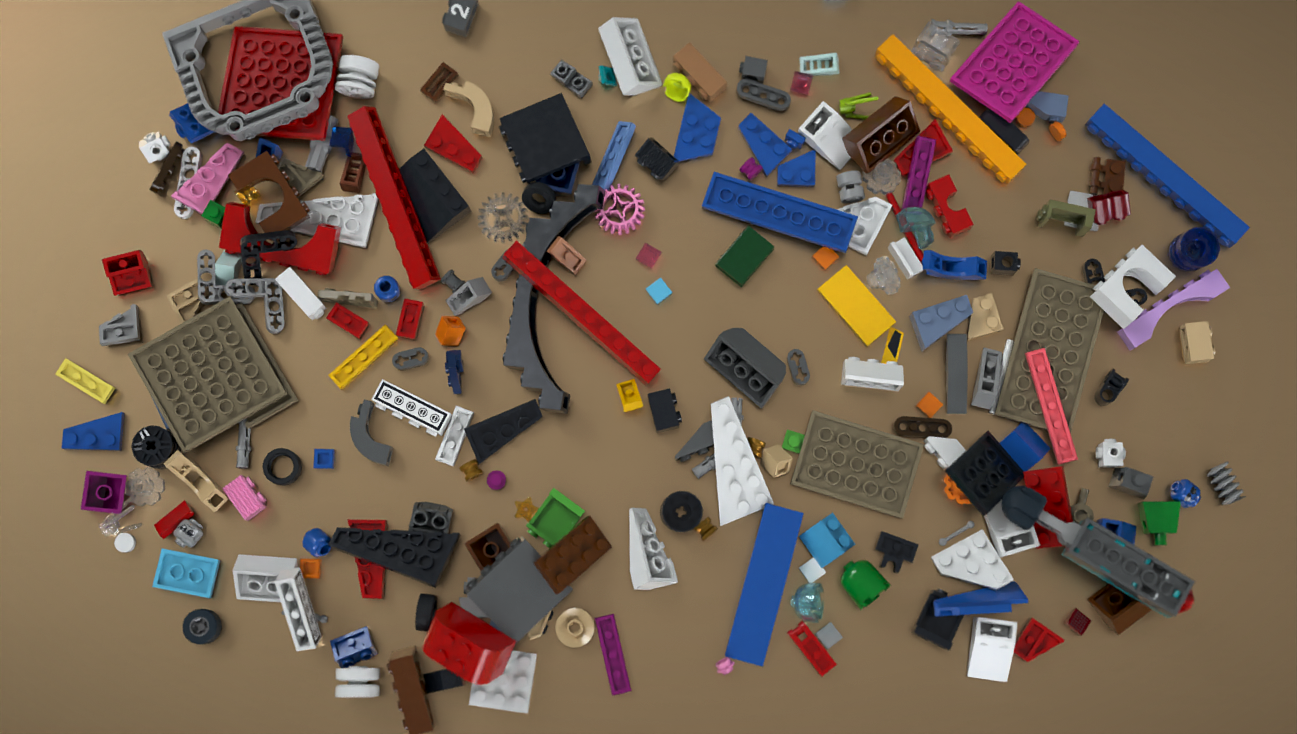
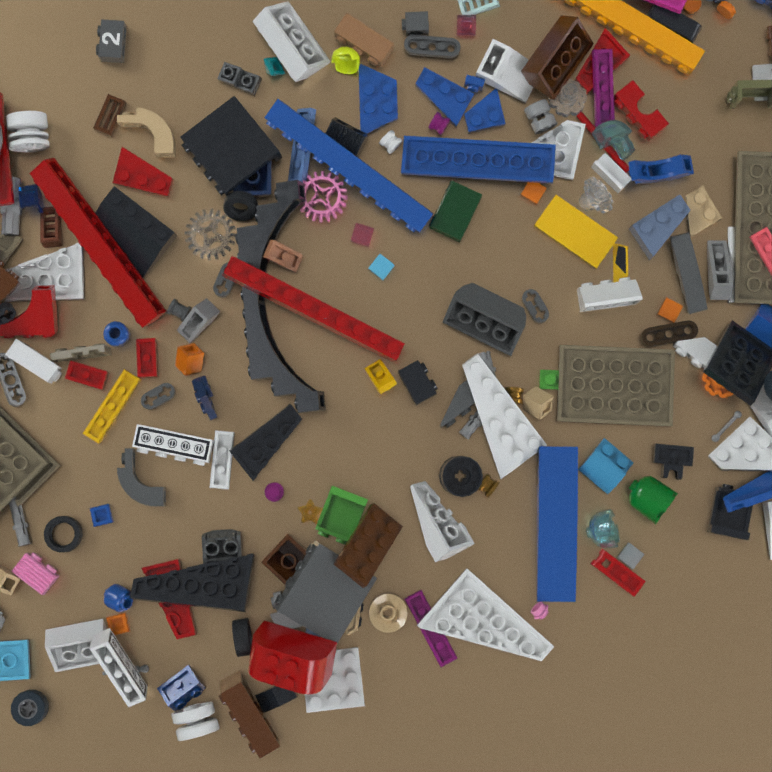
camera: 20 degrees left, 5 degrees up
pearl gold wheel [459,459,483,482] -> none
white tile [799,557,826,584] -> none
lime plant [839,93,879,120] -> none
black brick [991,251,1021,275] -> none
none -> blue brick [264,99,433,232]
none -> white wheel [379,130,403,154]
none -> white wing [417,569,554,661]

